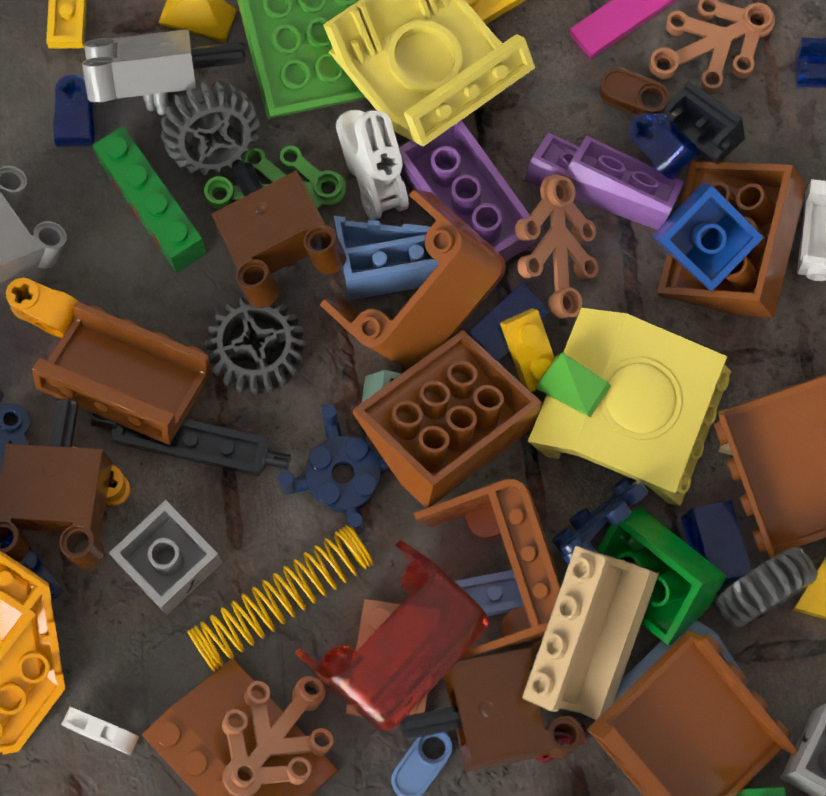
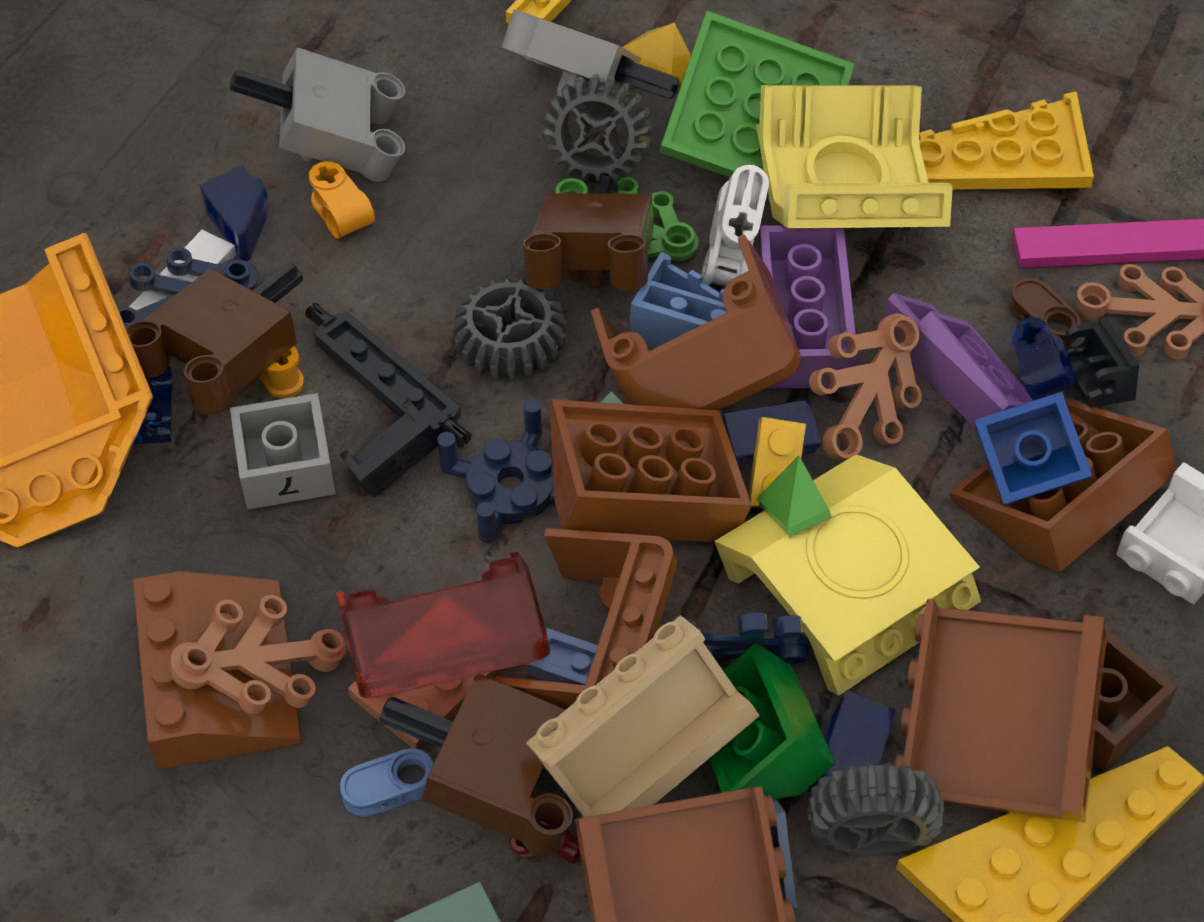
camera: 30 degrees right, 20 degrees down
dark orange panel [32,302,211,445] -> none
clear blue piece [53,75,95,147] -> none
white piece [61,707,139,755] -> none
green brick [92,126,207,273] -> none
yellow piece [187,525,374,671] -> none
none -> black hinge [340,399,438,497]

